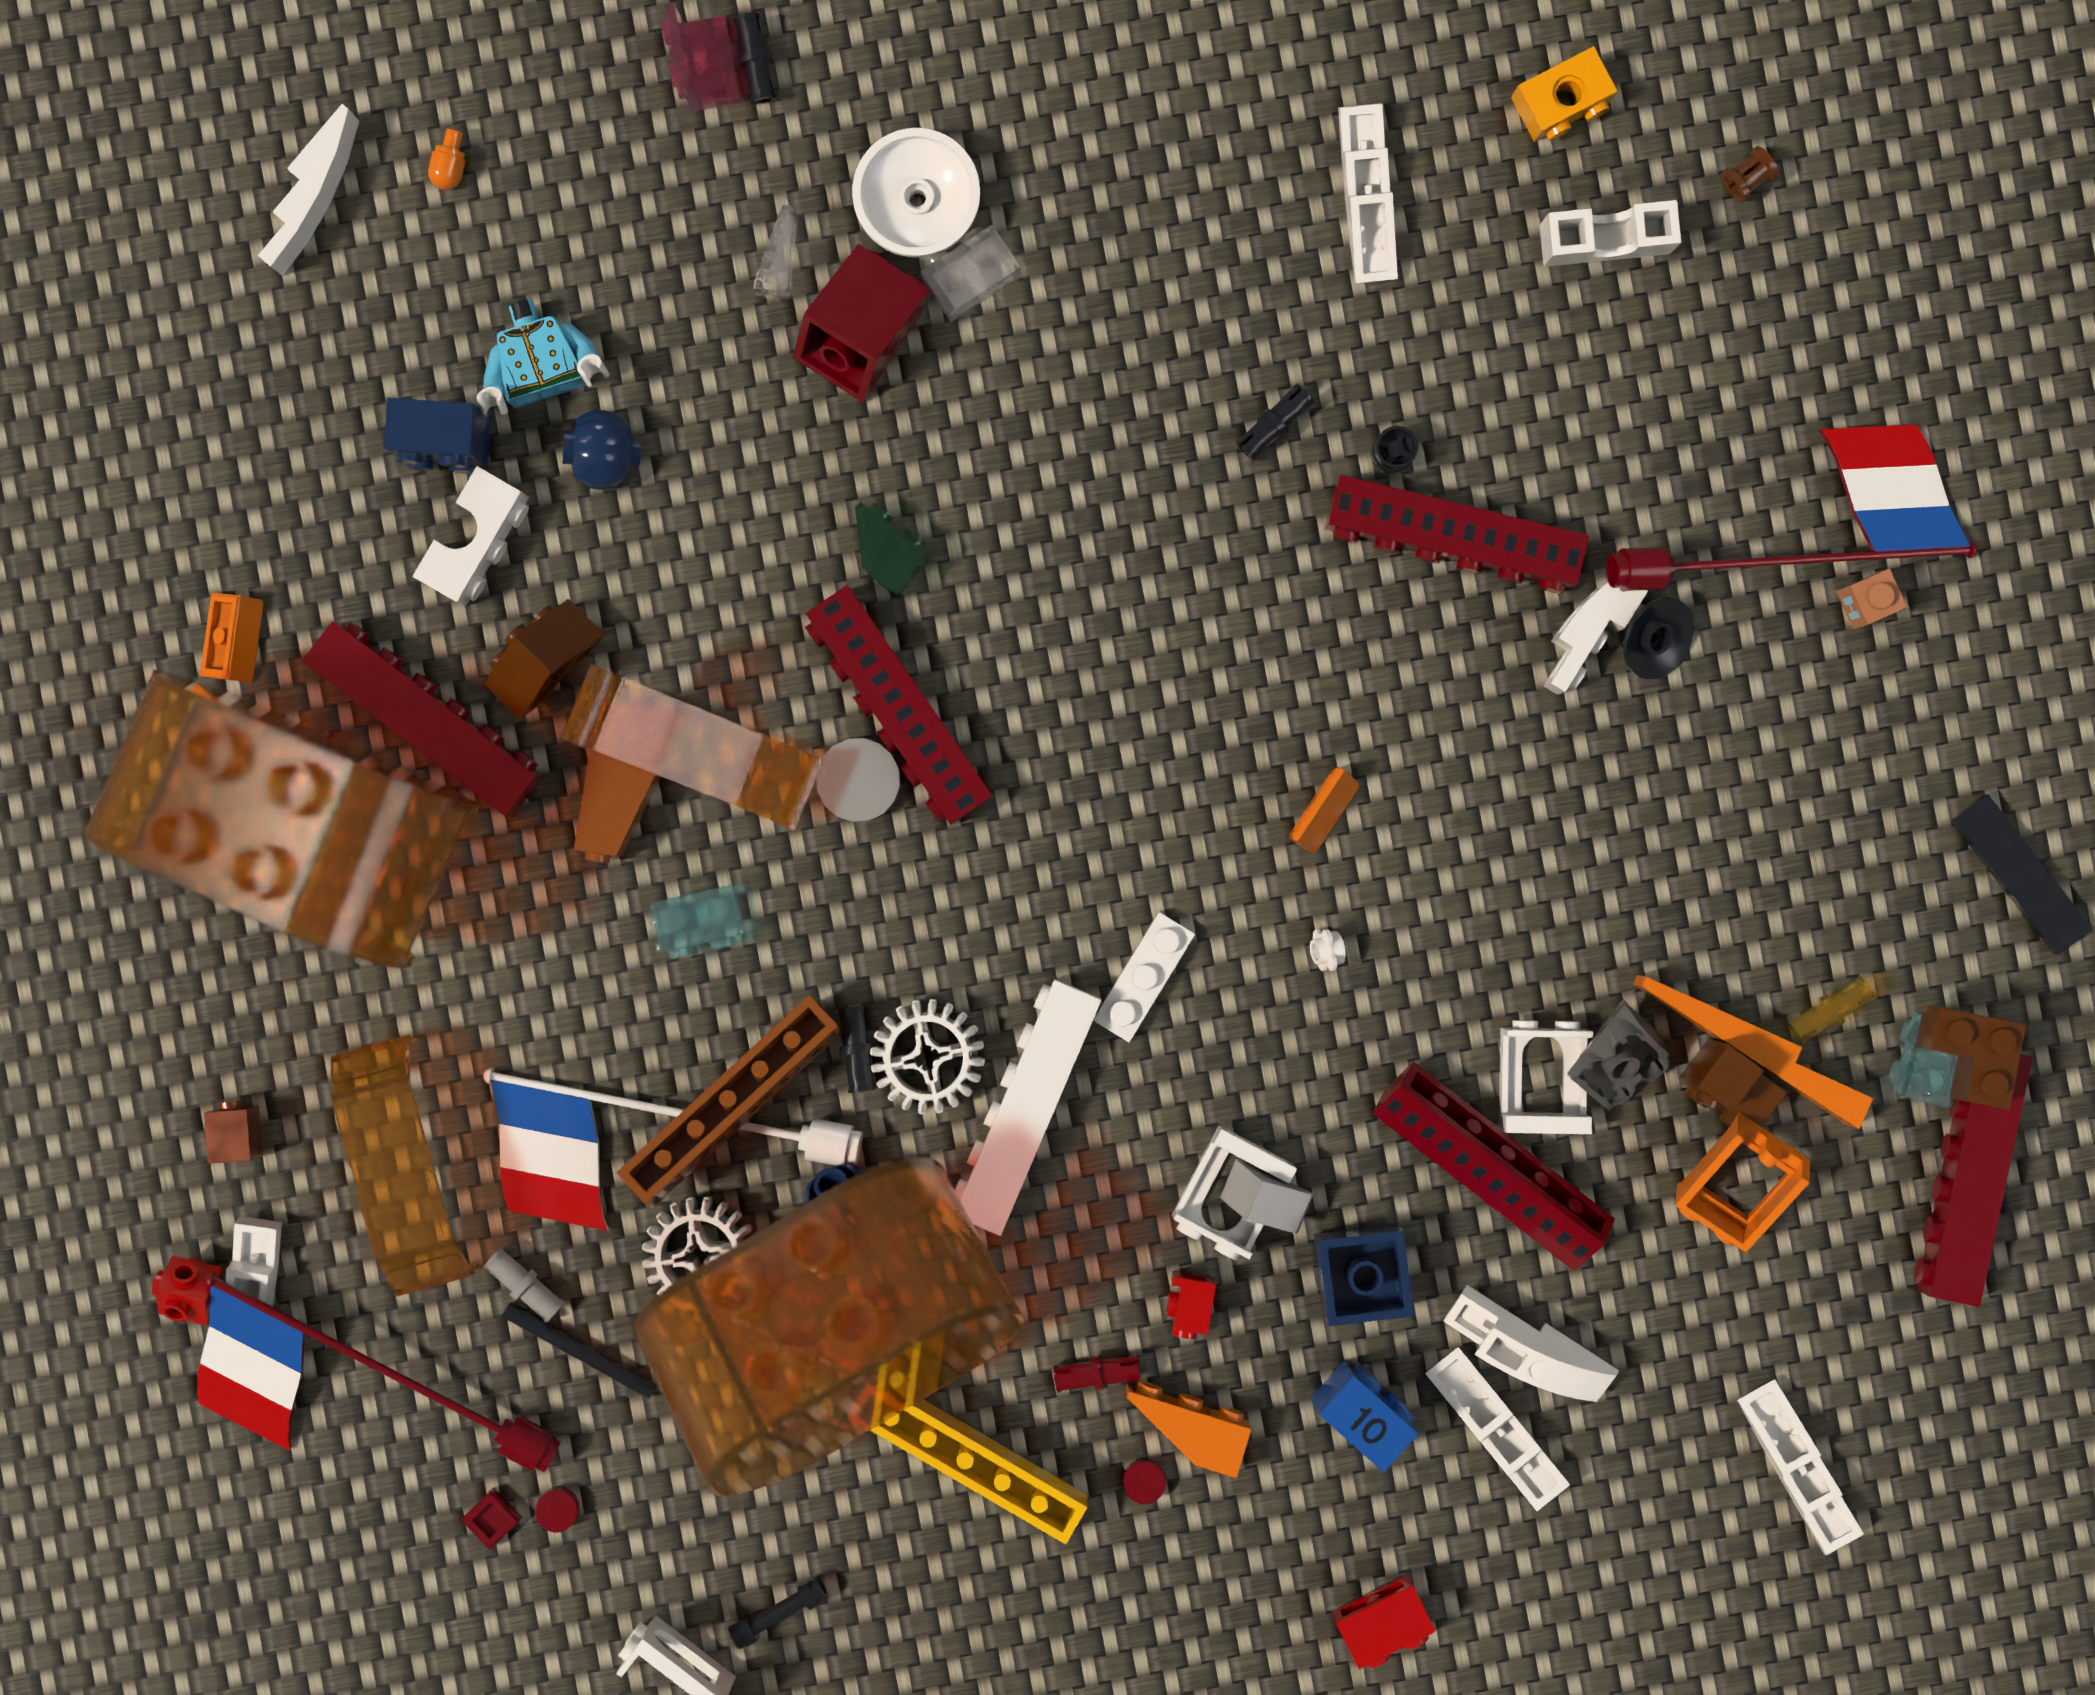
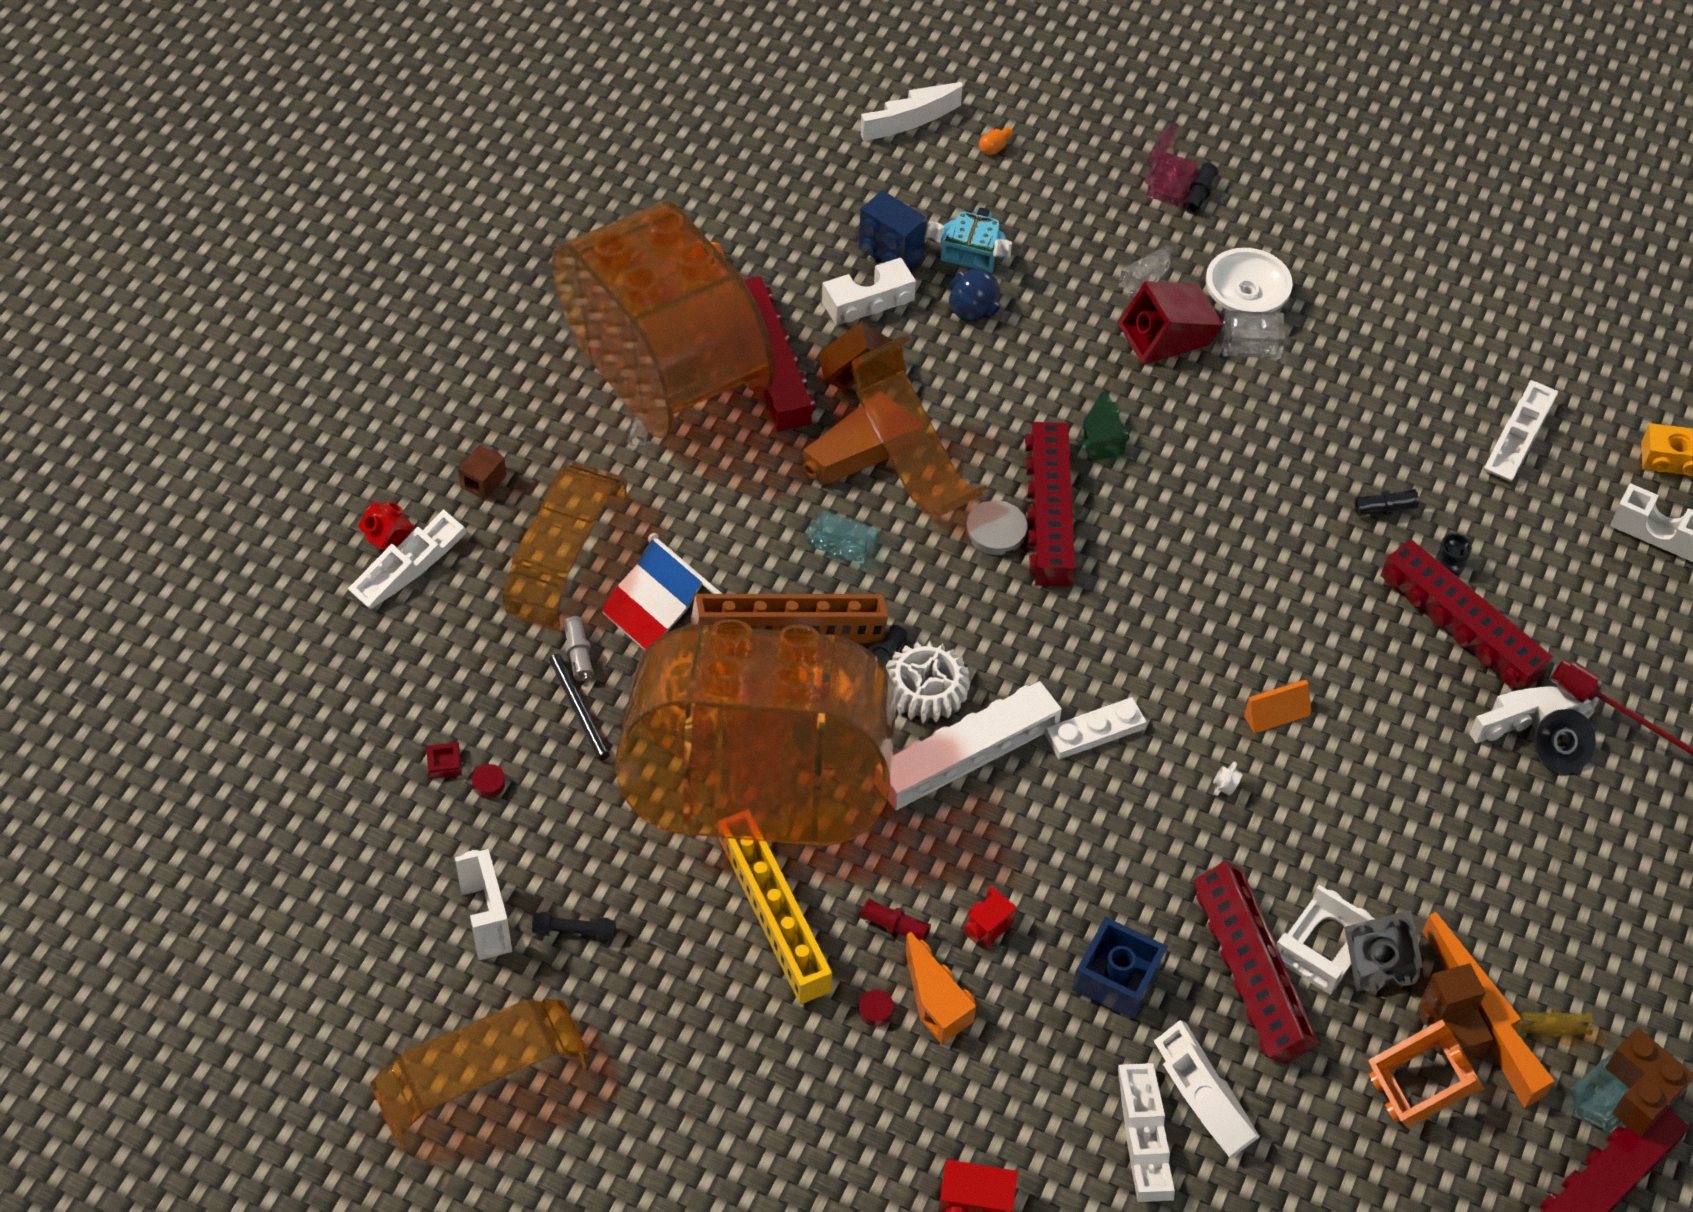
camera: 35 degrees right, 35 degrees down
flag [197,1272,561,1472] -> none
white panel [1172,1125,1297,1260] -> none
light grey slope [1220,1159,1313,1233] -> none
blue brick [1311,1360,1418,1473] -> none

